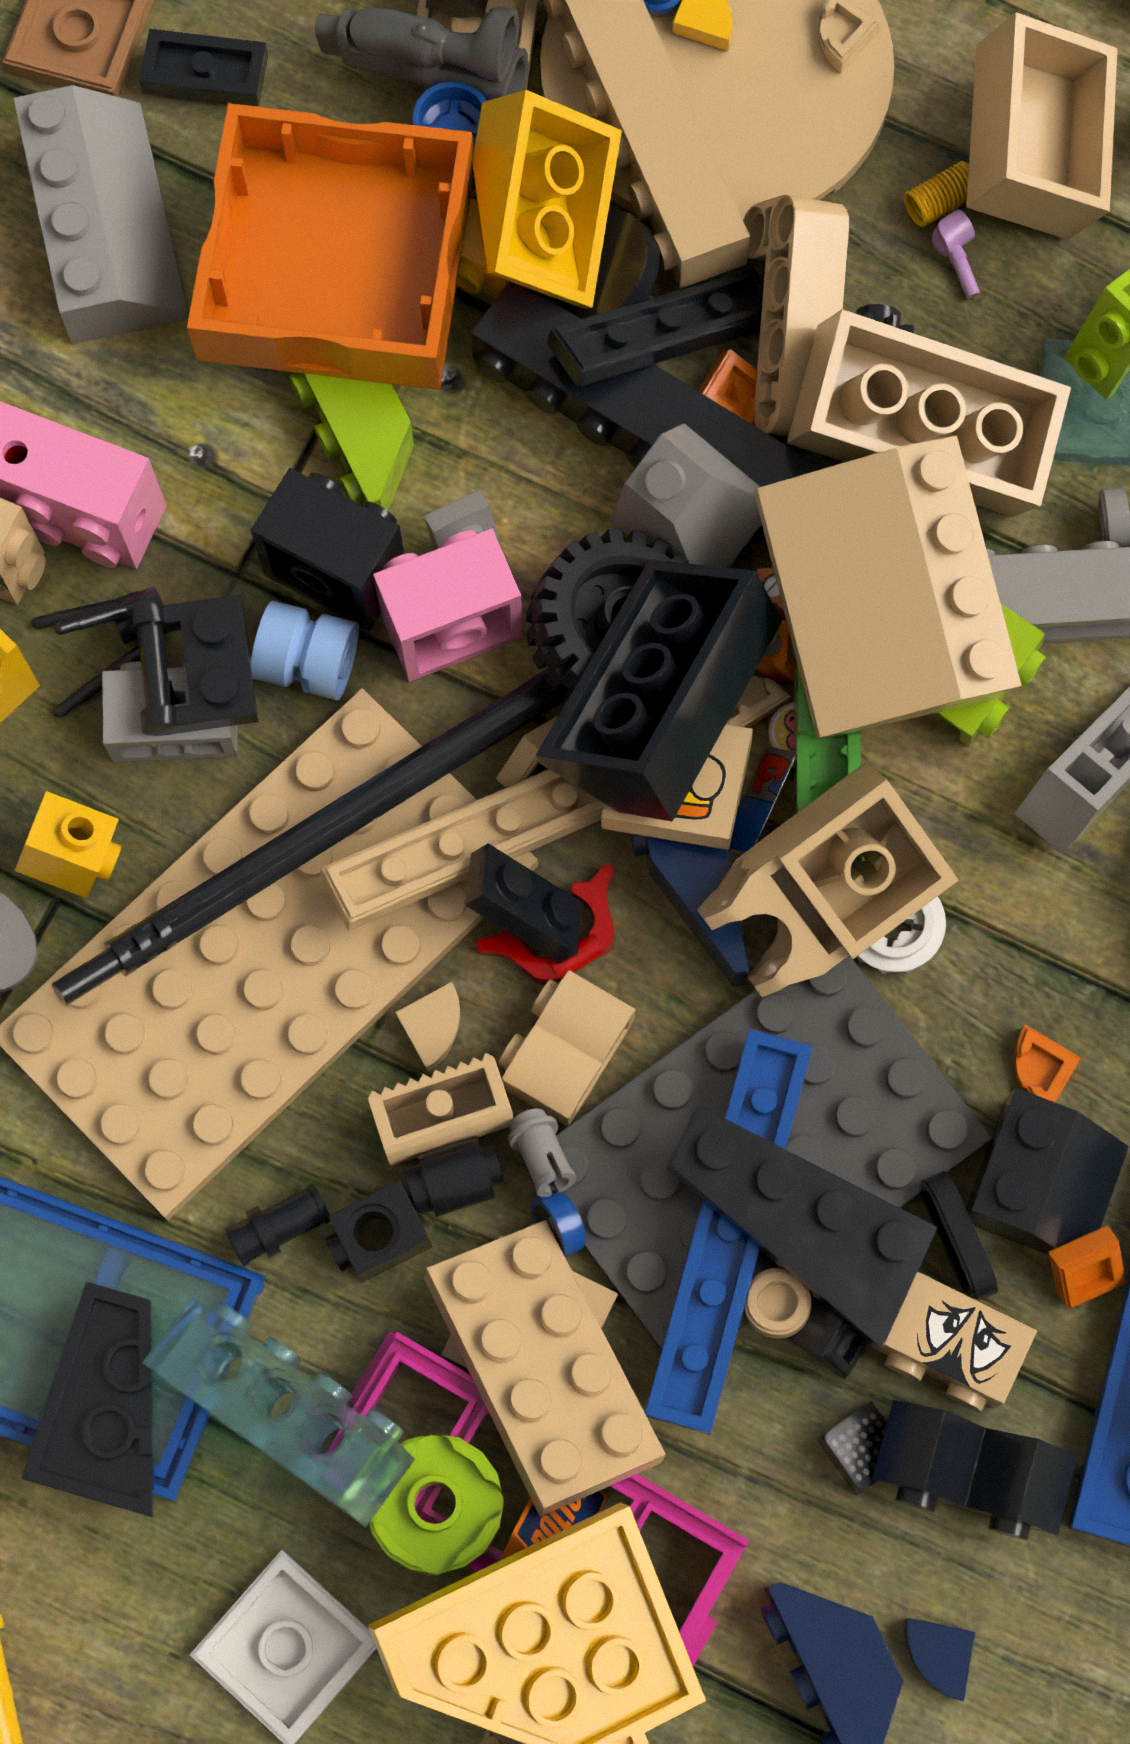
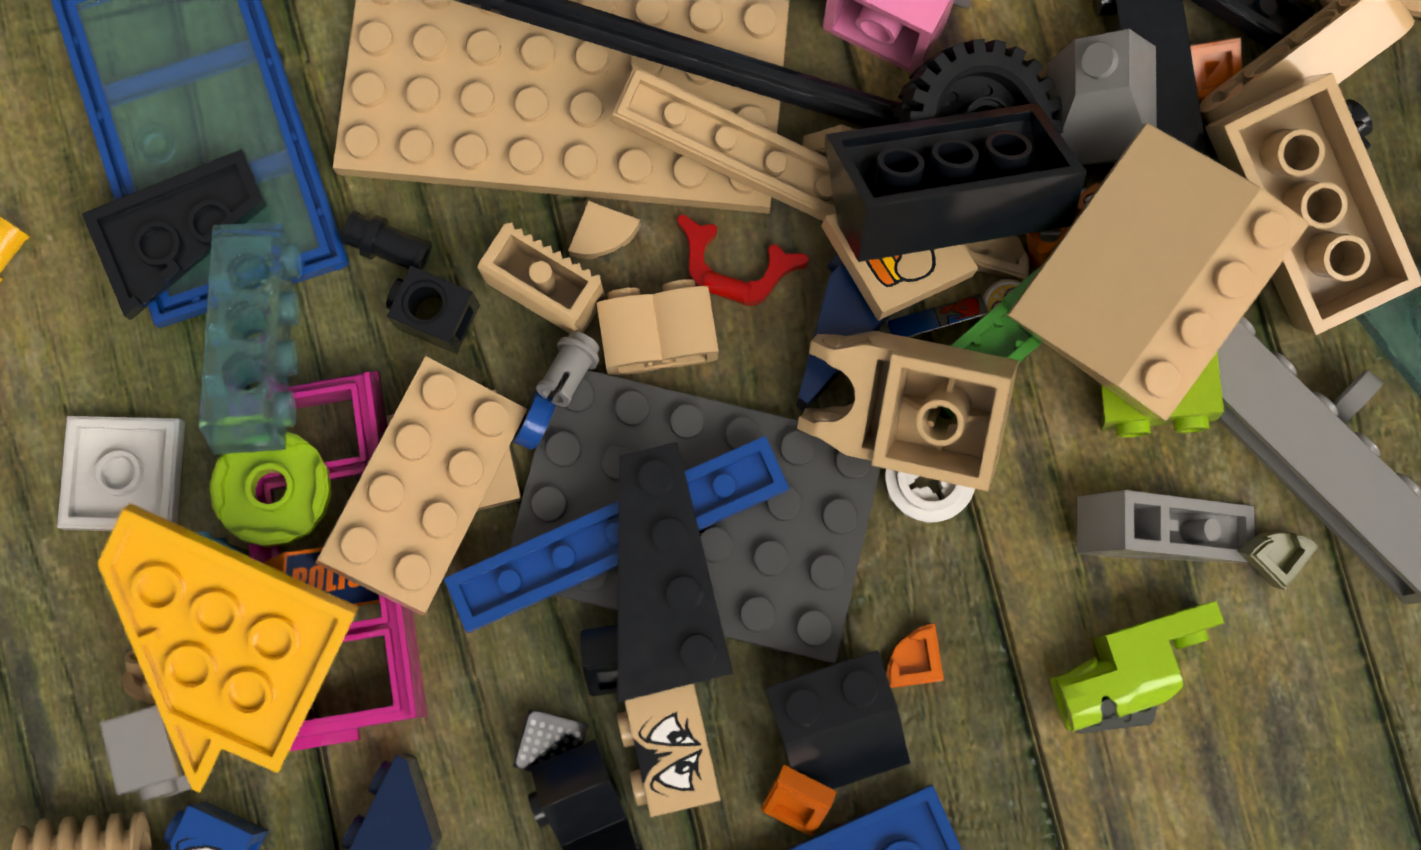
camera: 50 degrees right, 5 degrees up
black brick [403,1136,504,1217] -> none
black plate [465,843,582,964] -> none
tan tile [744,1268,811,1339] -> none
black tile [920,1171,998,1301] -> none

